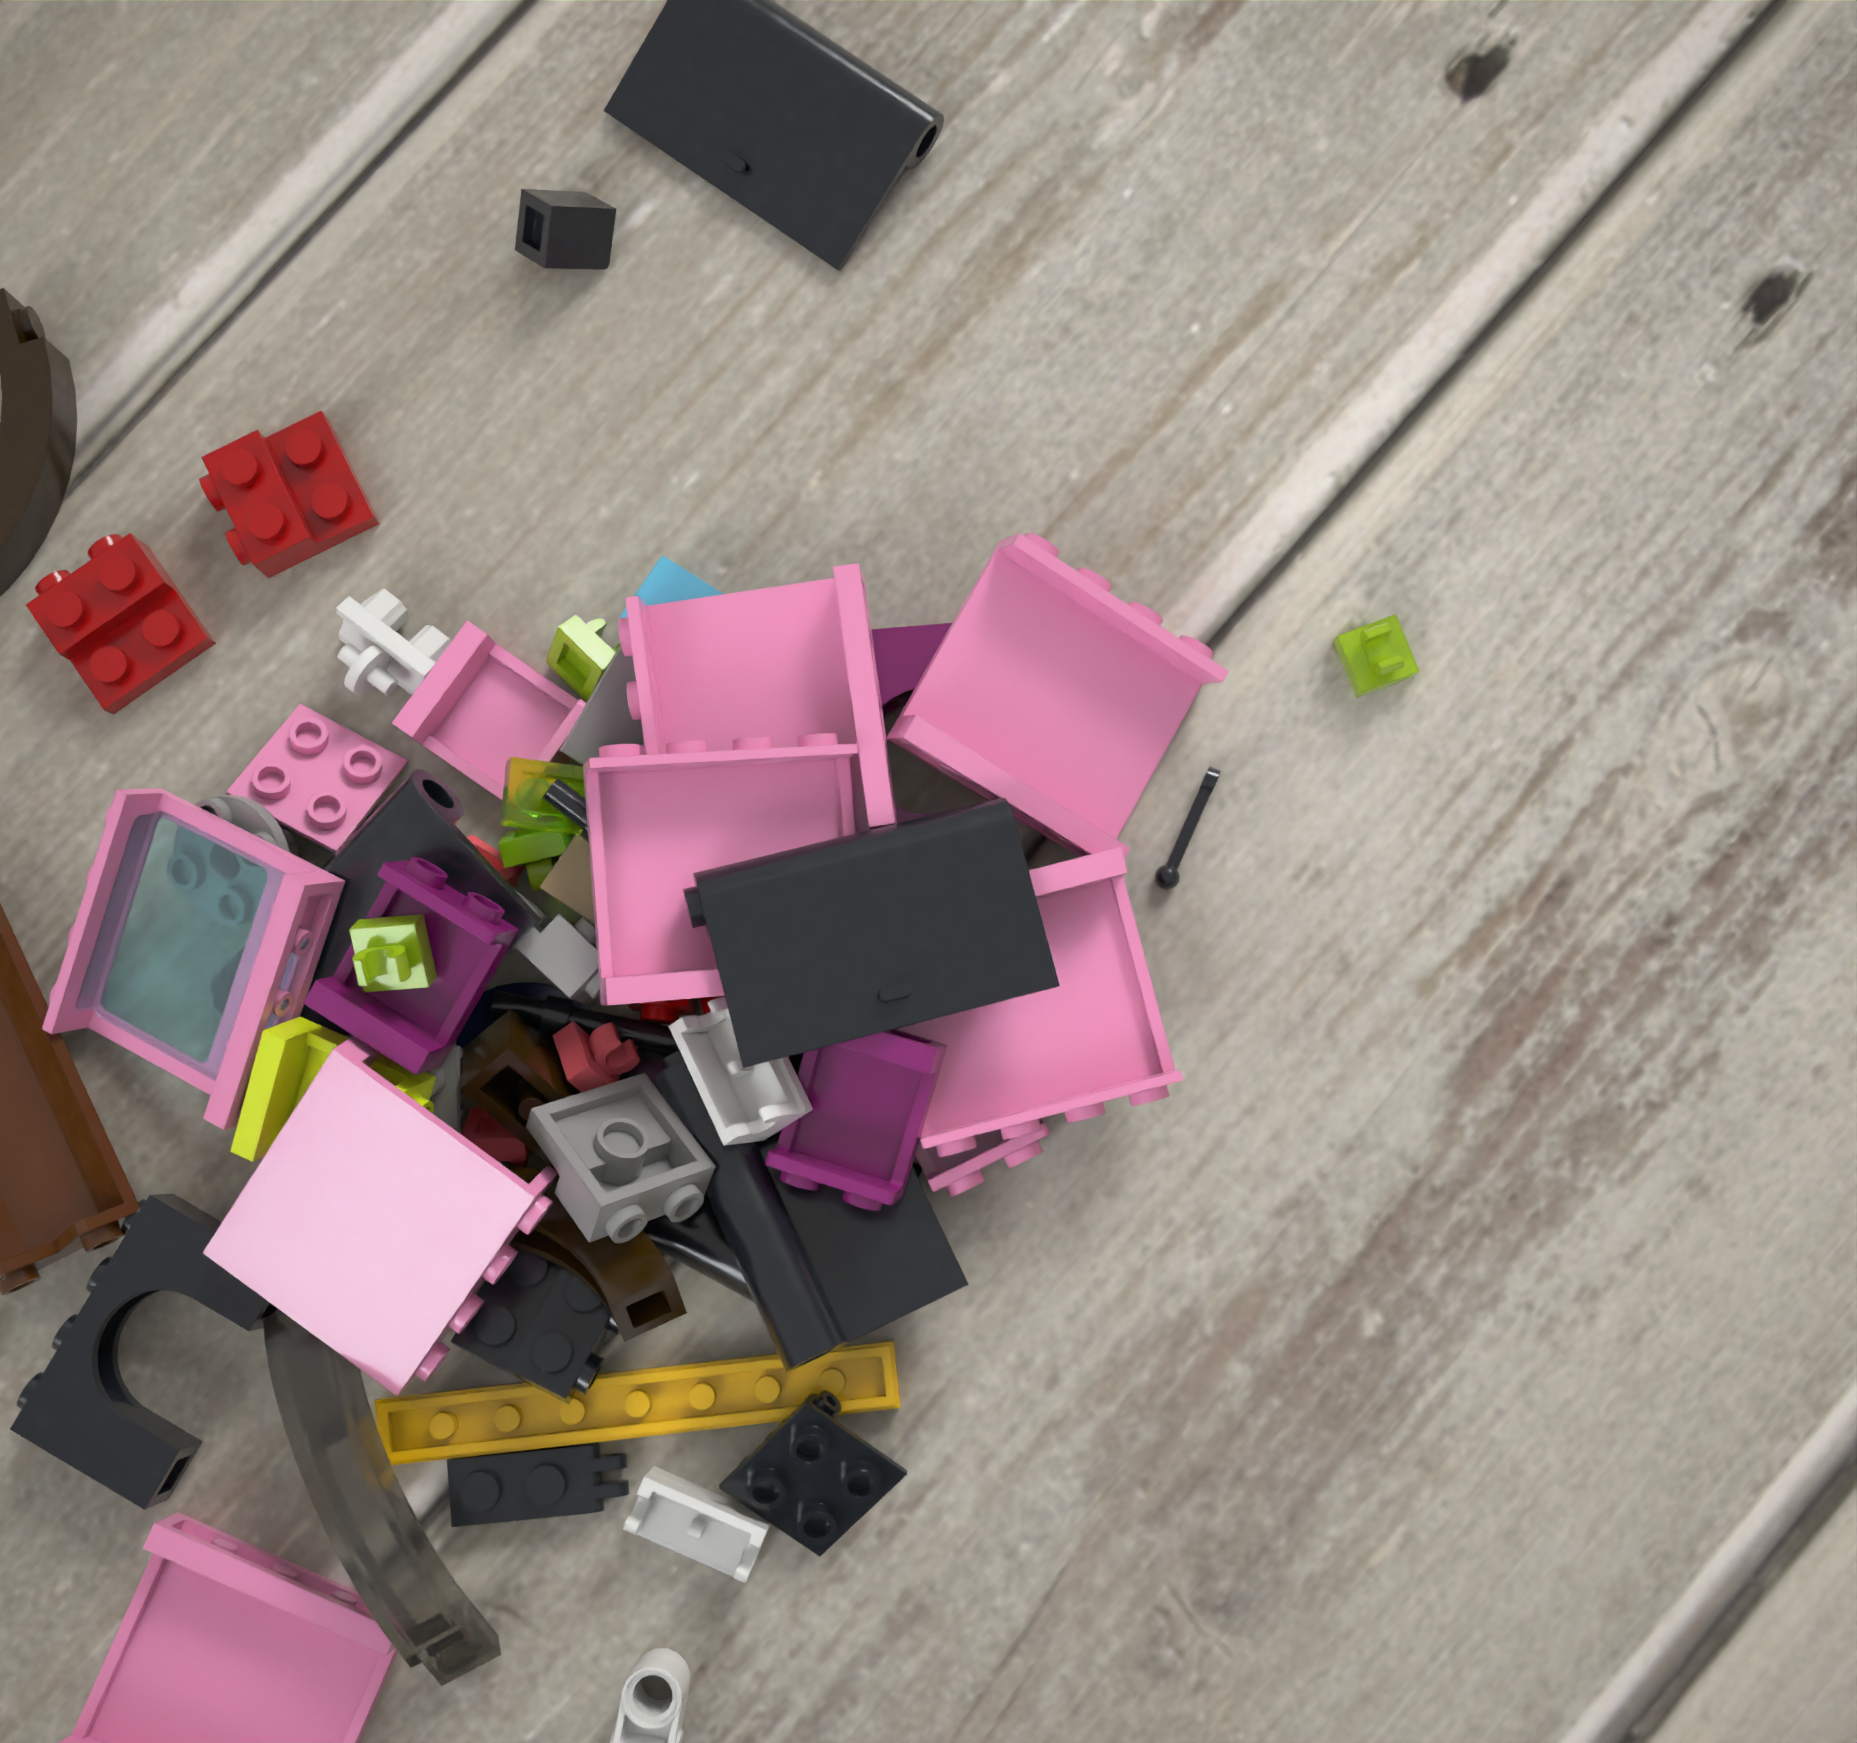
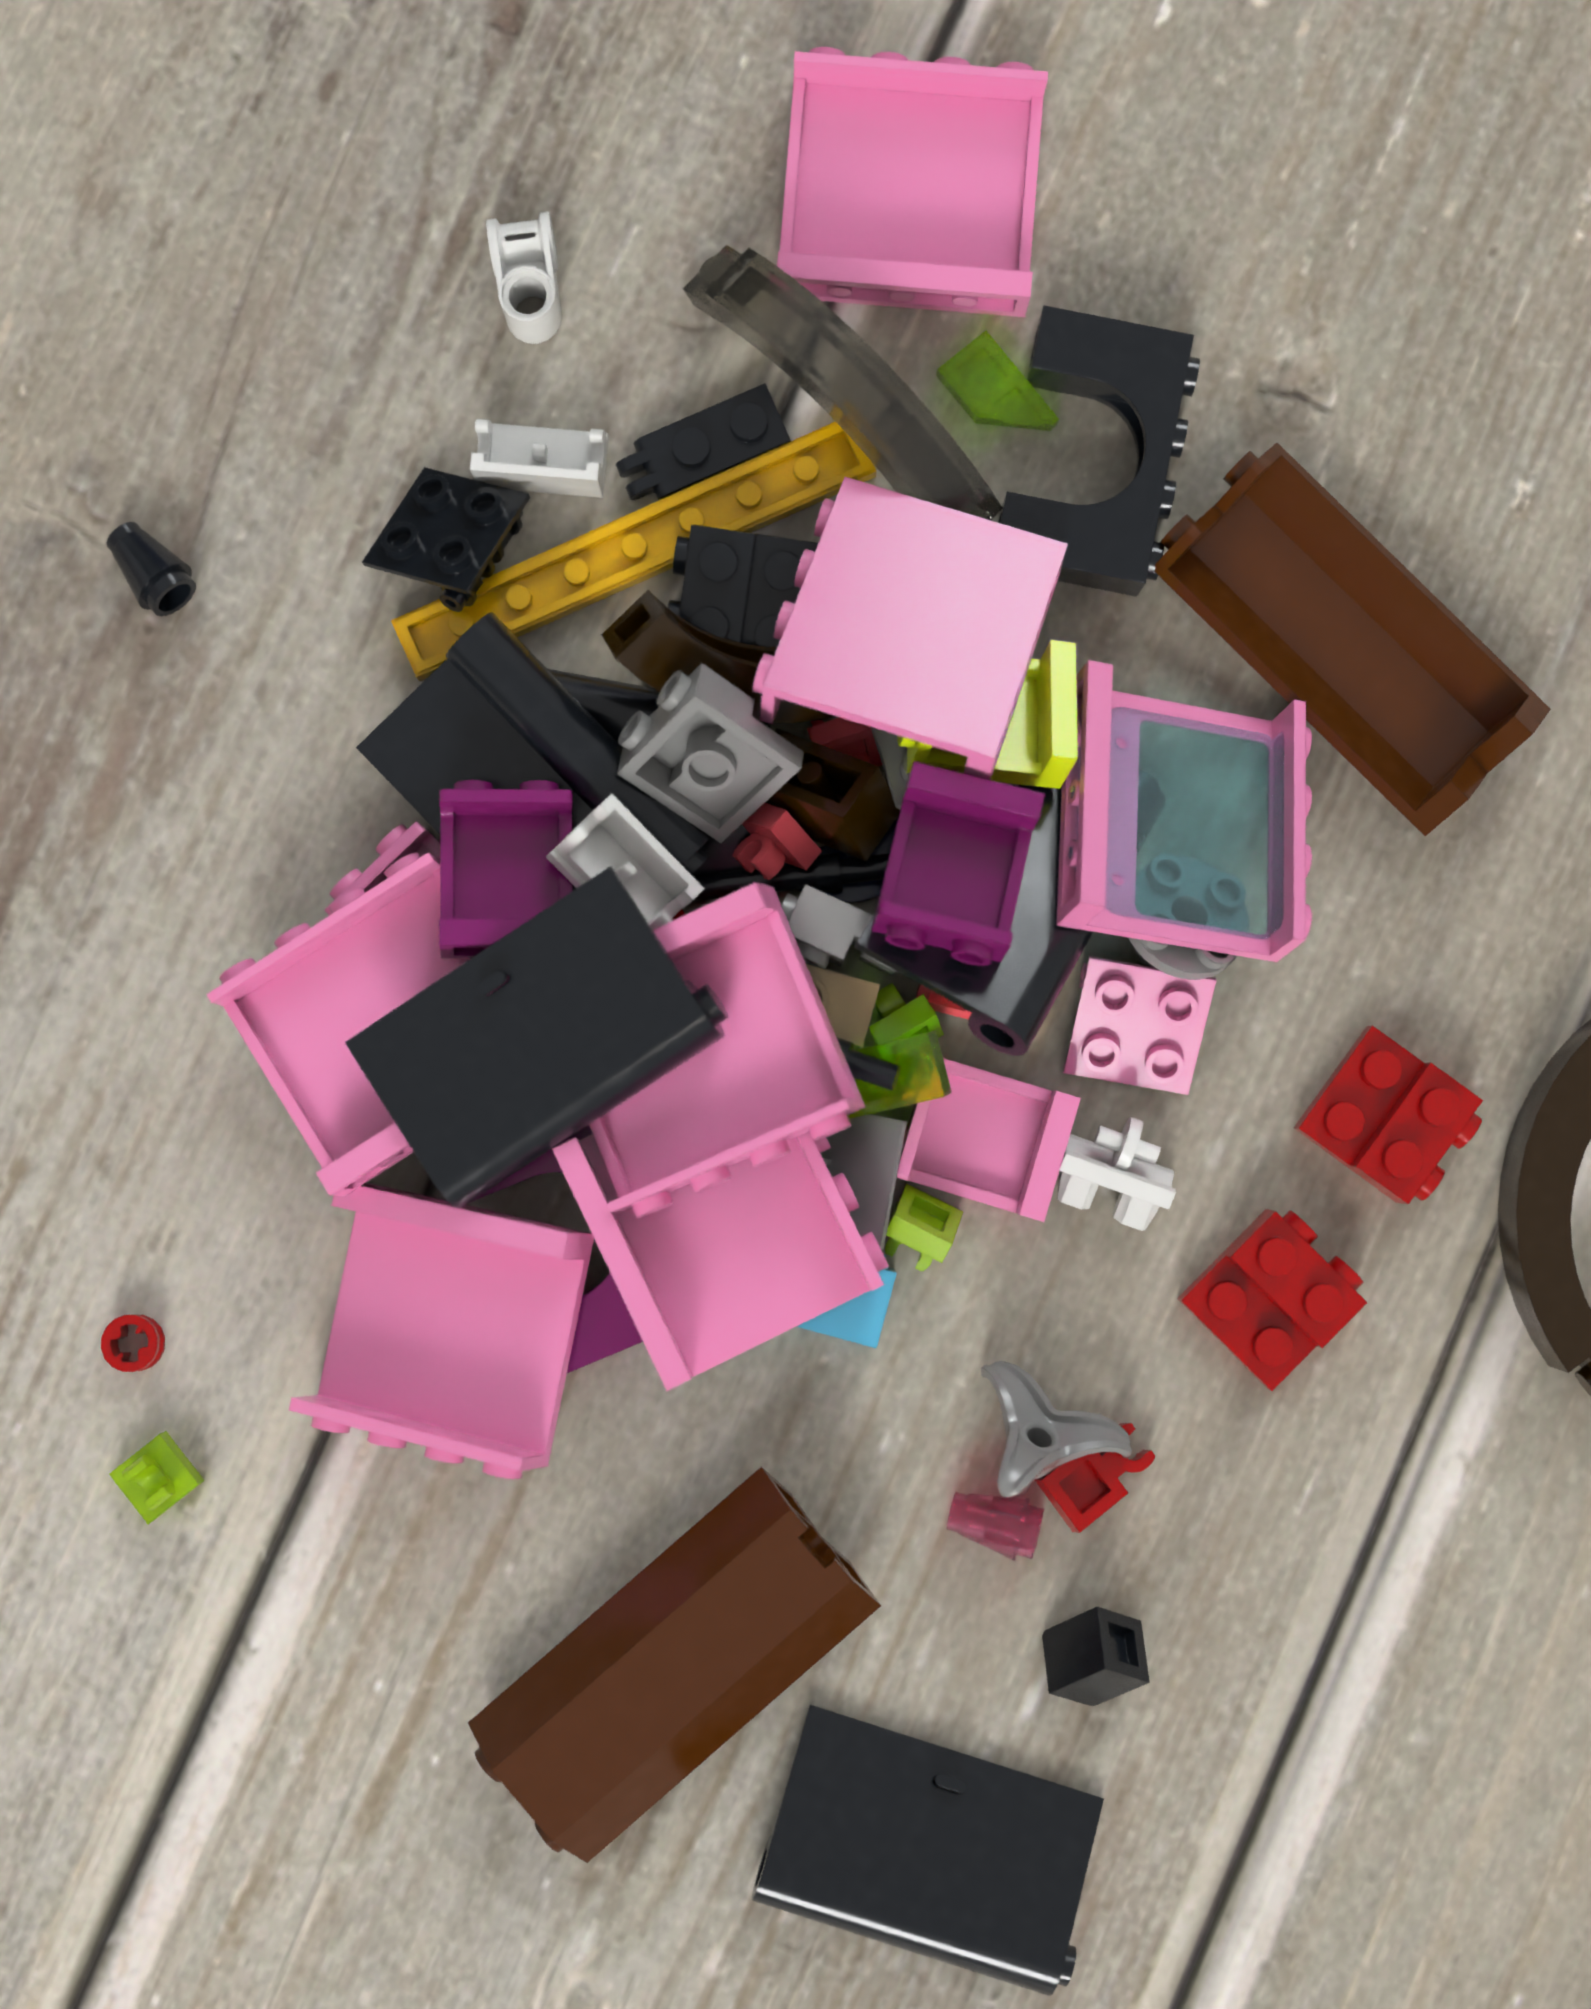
camera: 155 degrees right, 5 degrees up
lime tile [349,914,437,992] -> none
black hinge [1155,766,1221,890] -> none
none -> red bush [101,1314,165,1372]
none -> black cone [106,522,196,616]
none -> reddish brown panel [468,1467,881,1863]
none -> clear neon green tile [936,330,1059,431]
none -> clear pink cone [946,1492,1045,1561]
none -> light grey piece [981,1361,1132,1497]
none -> red plate [1035,1423,1155,1533]

